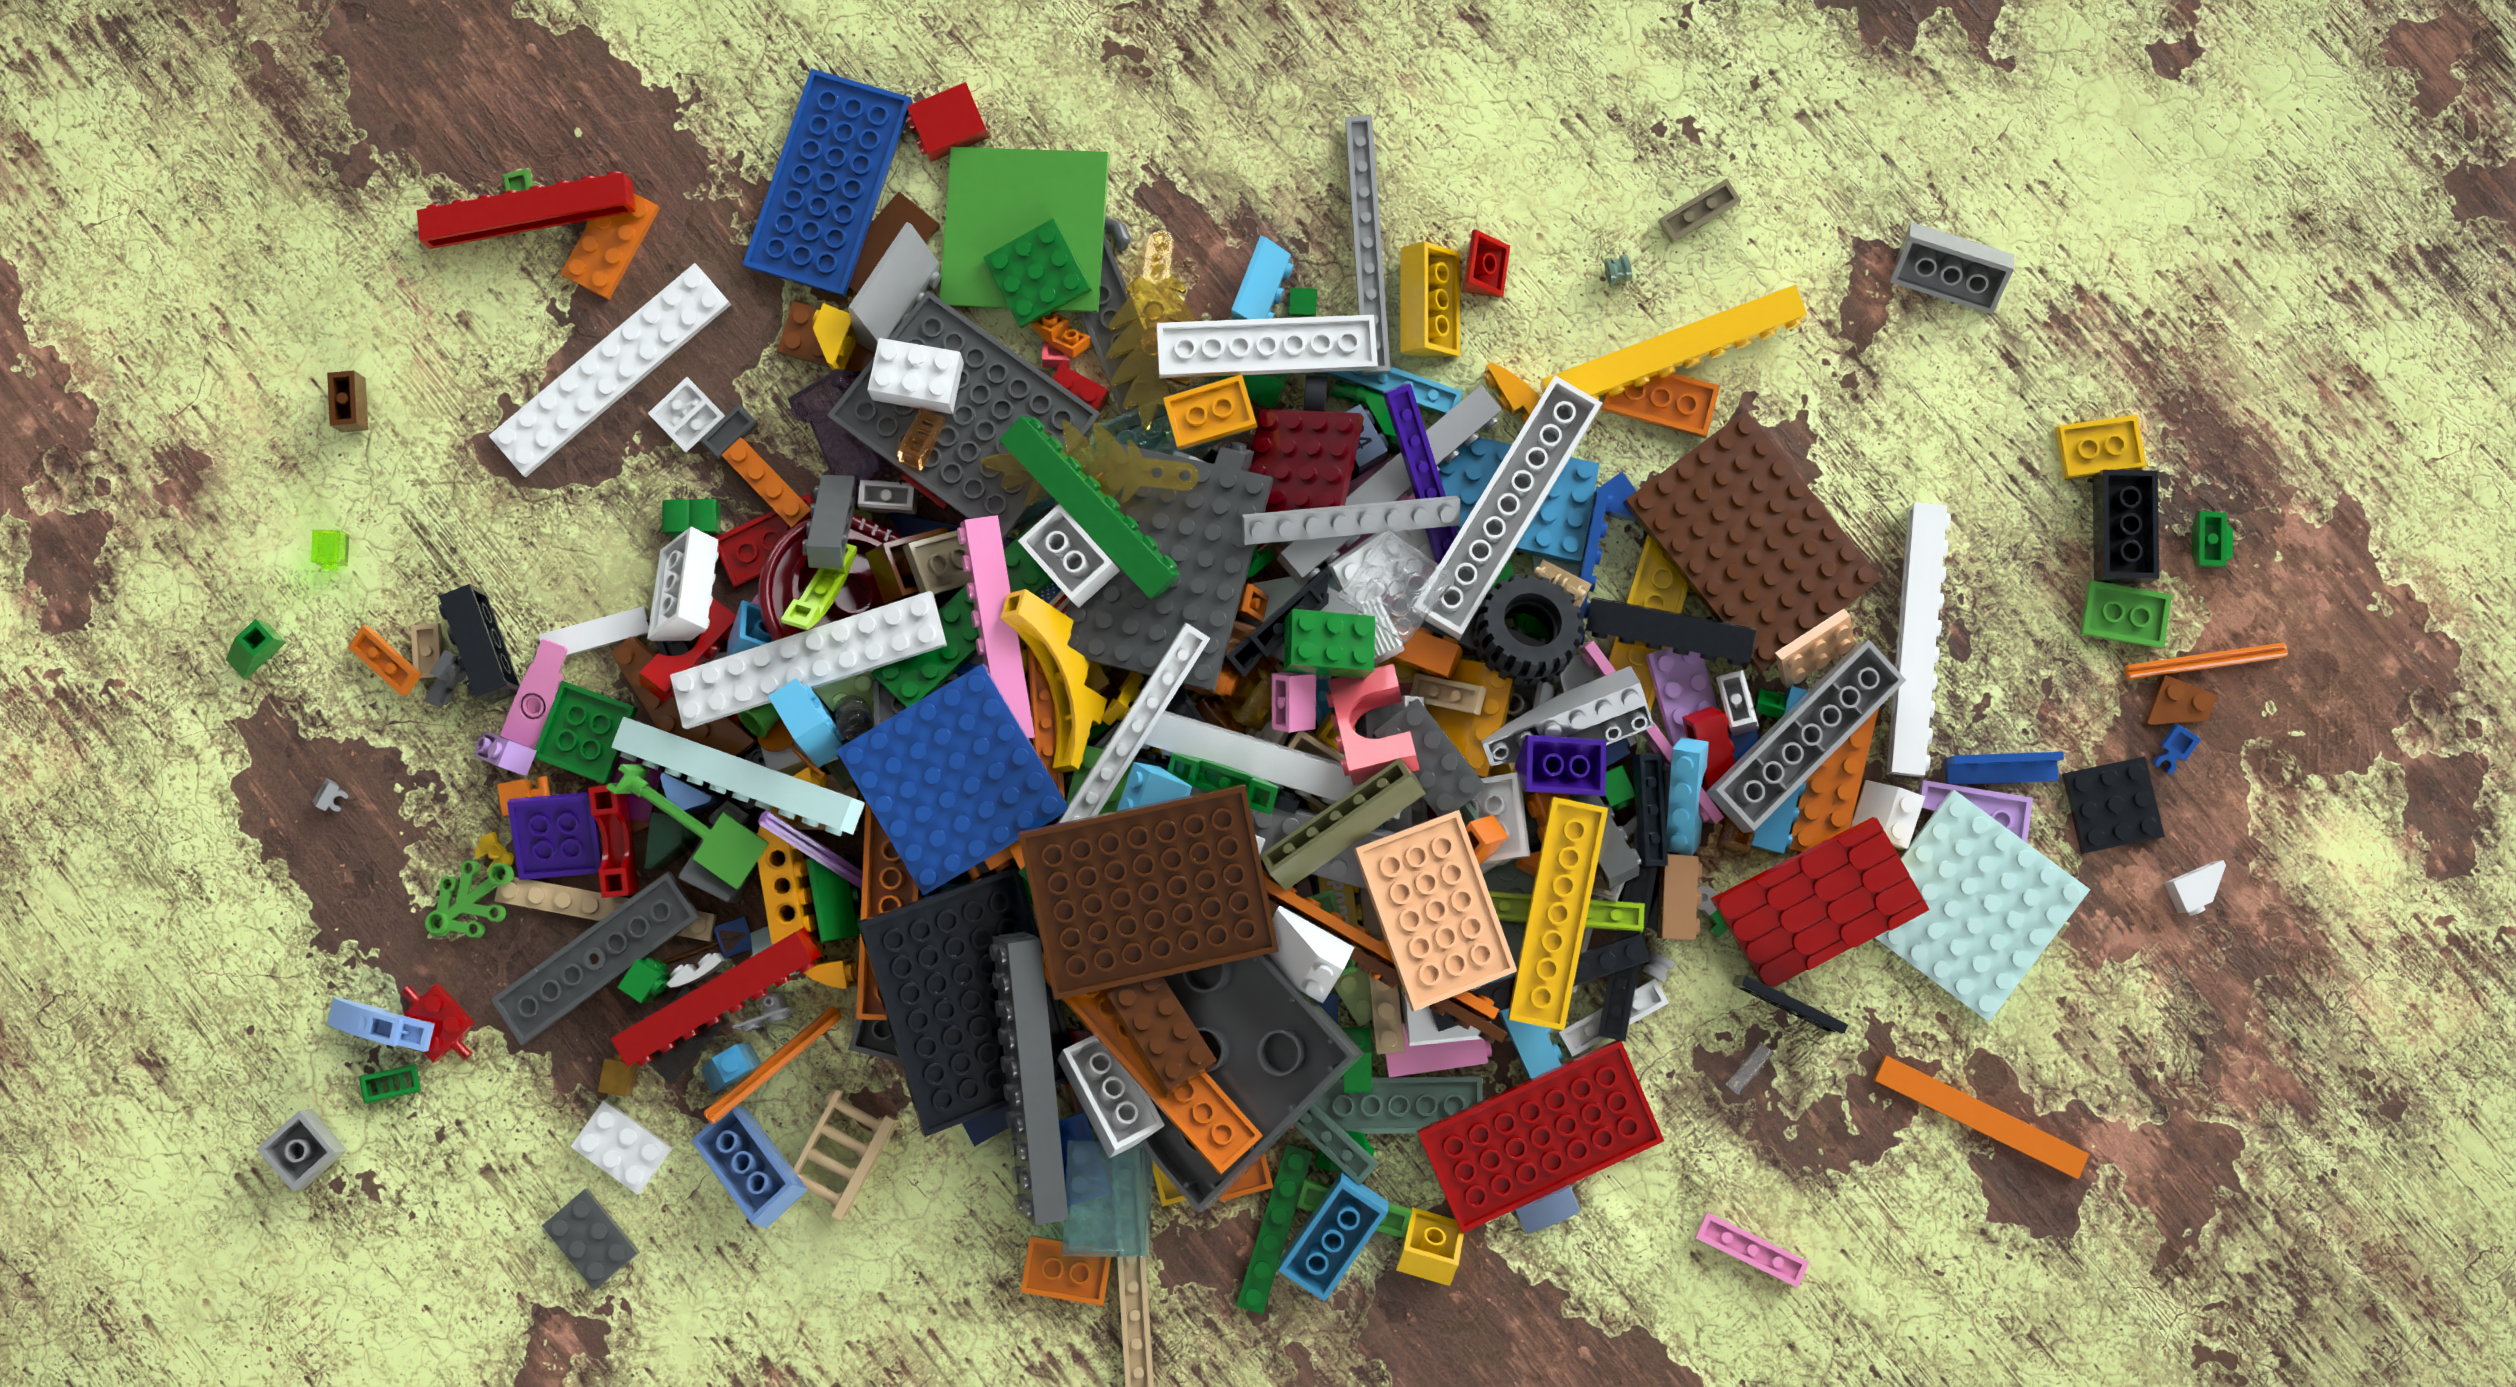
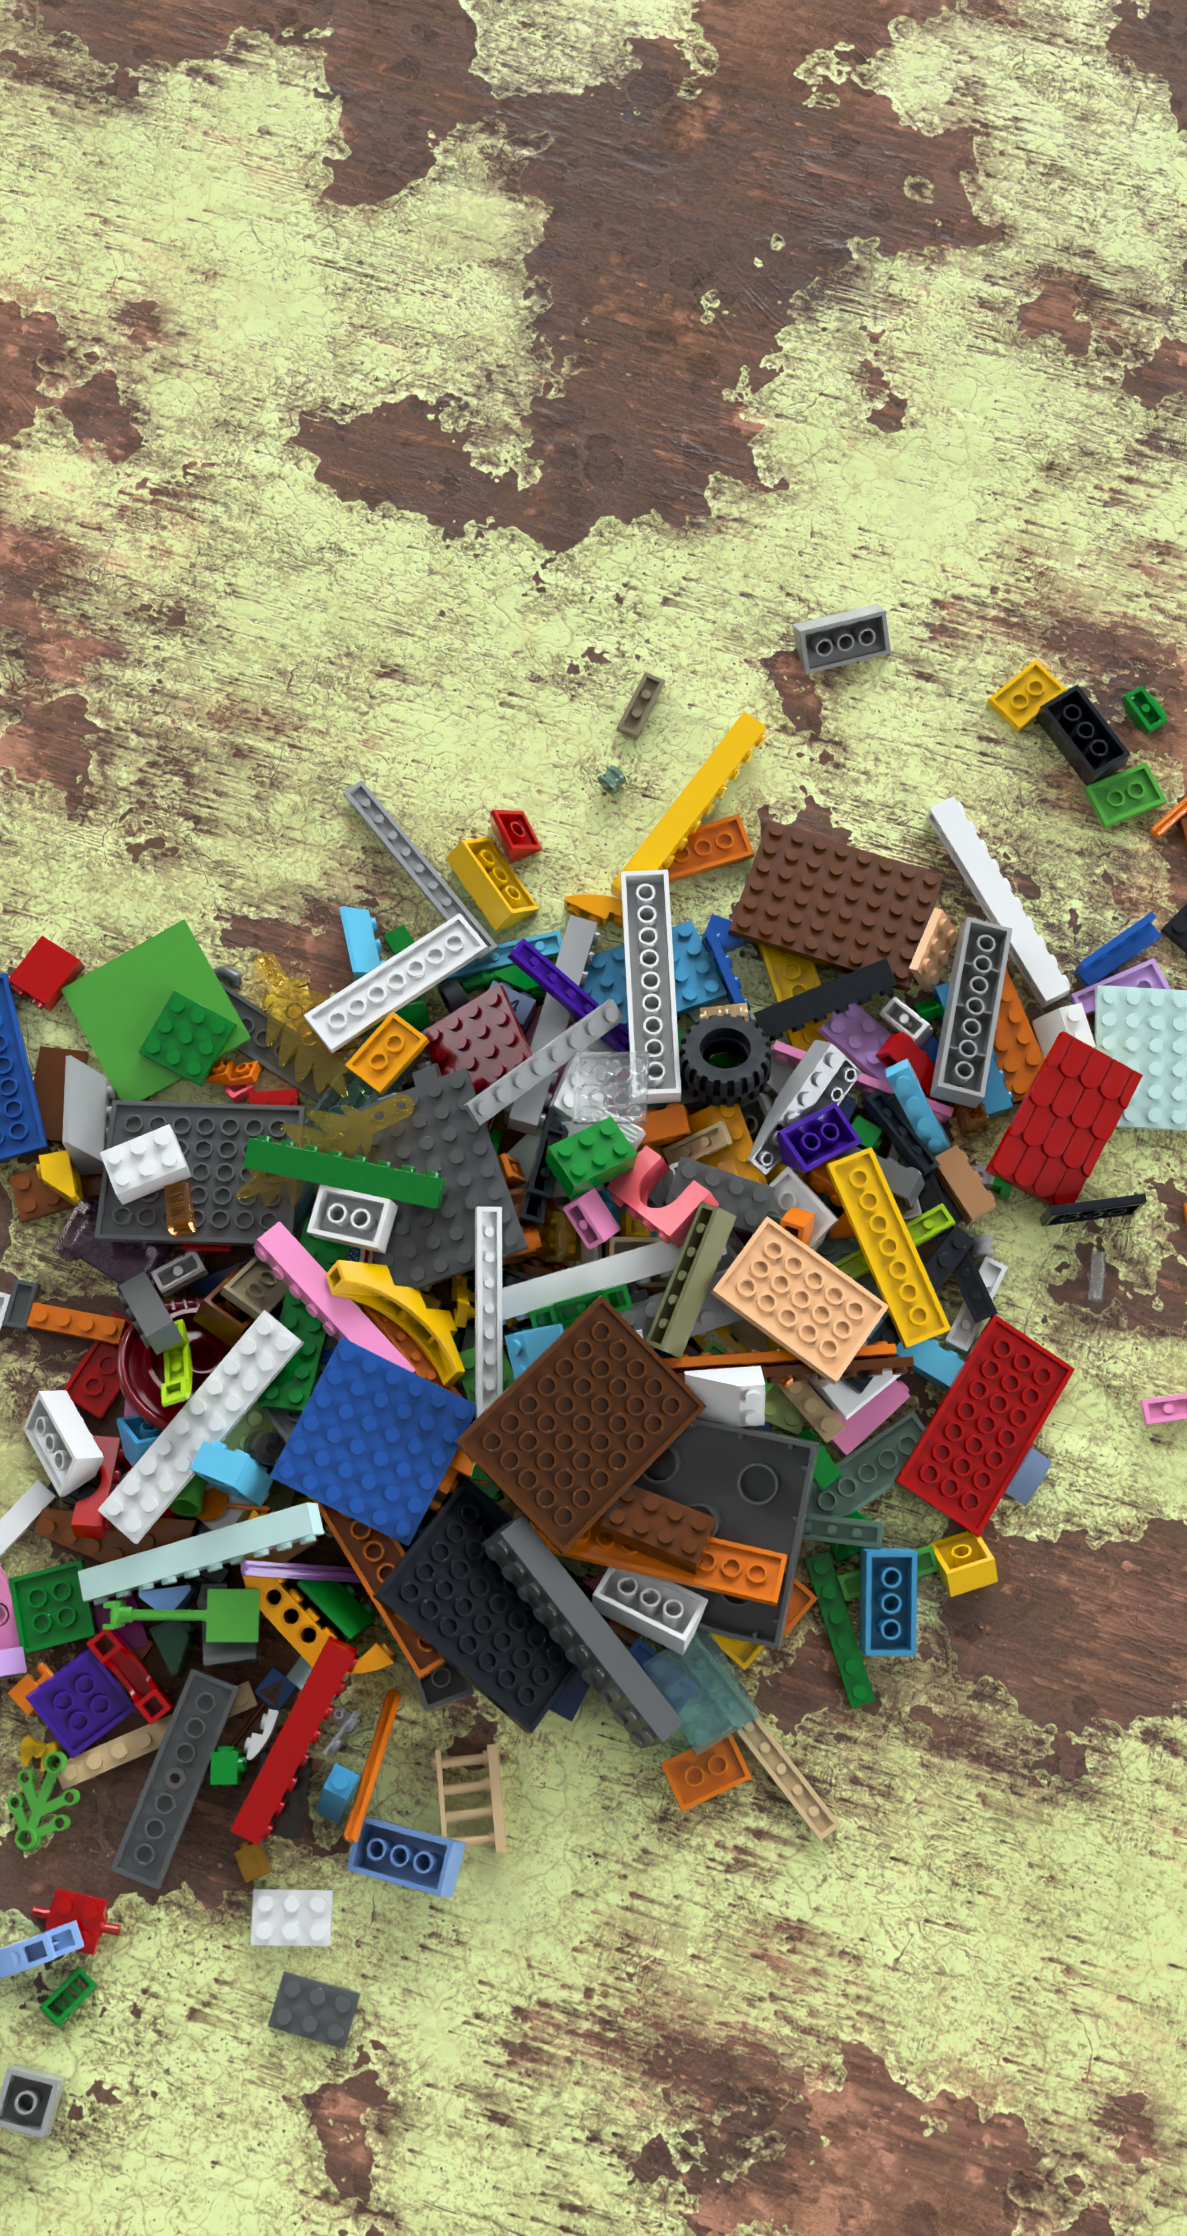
camera: 40 degrees left, 10 degrees down
green brick [662,499,721,540] -> none

